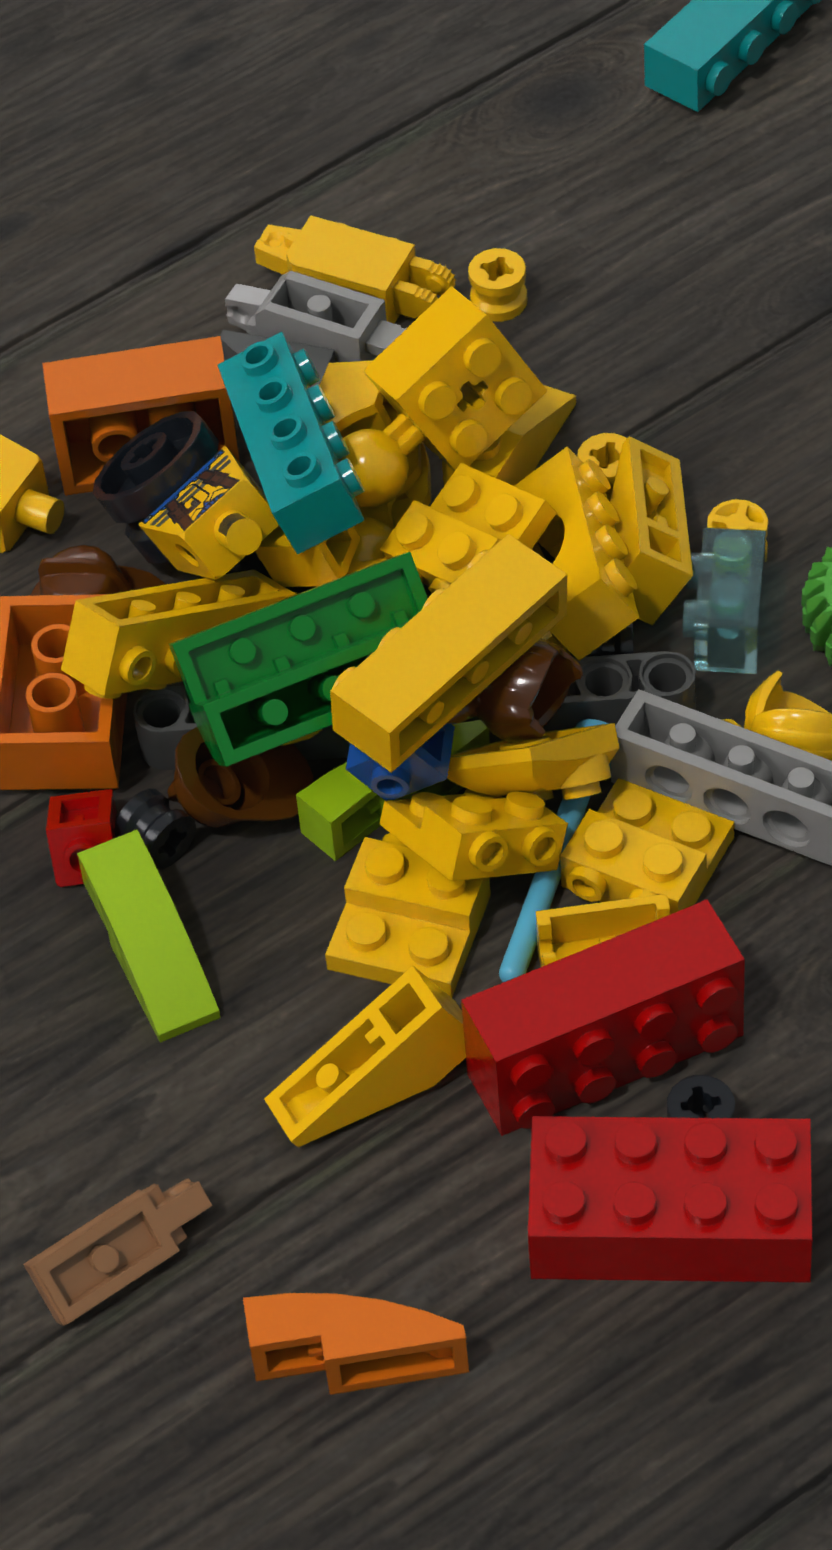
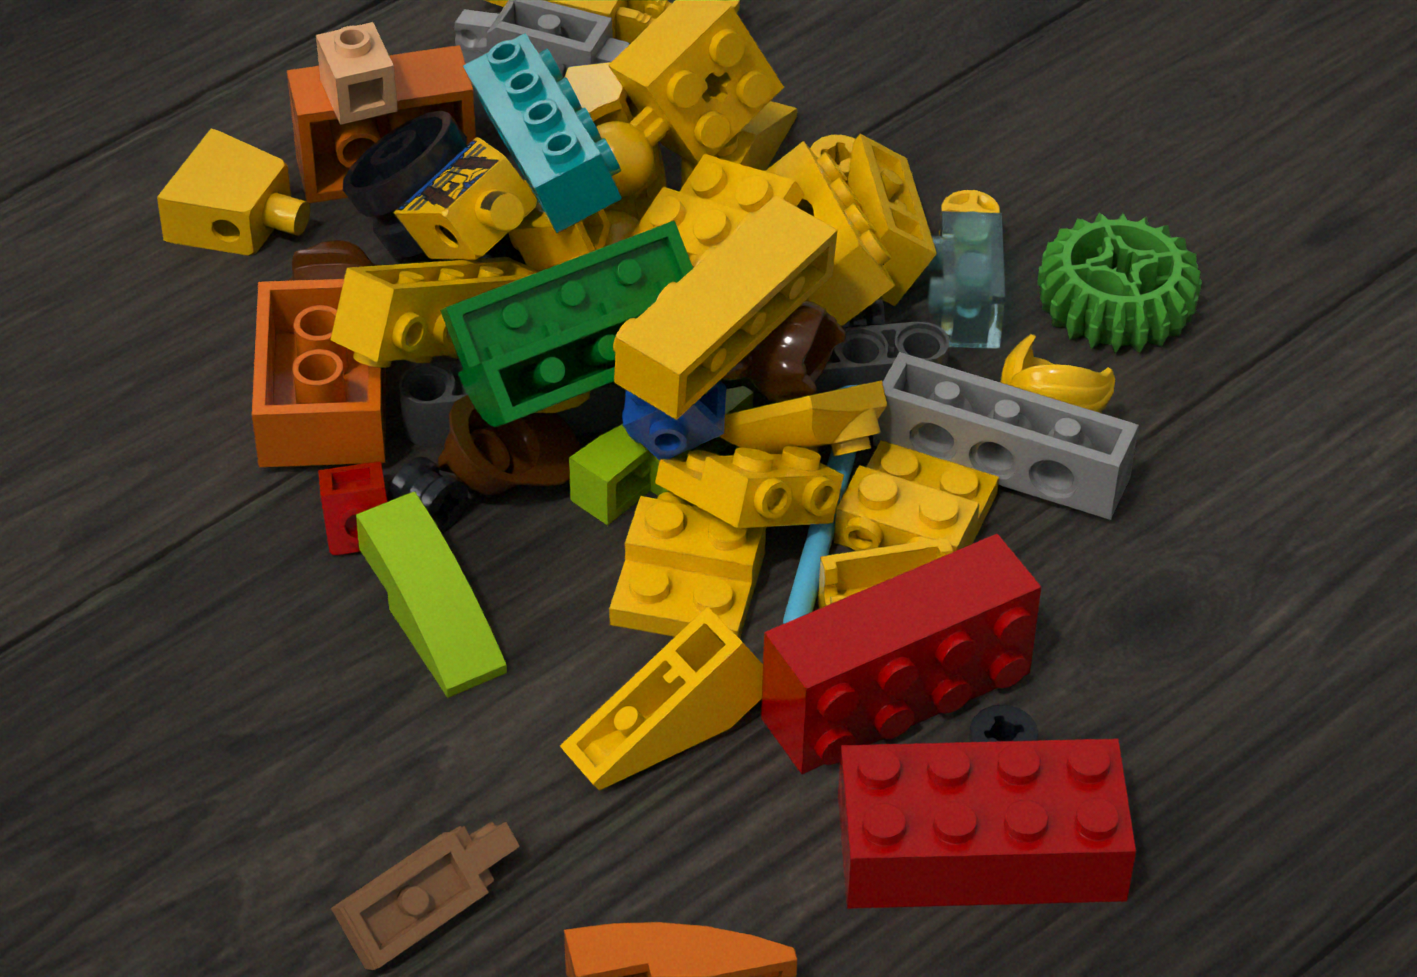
camera: 10 degrees left, 5 degrees down
none -> light nougat brick [316,22,398,125]

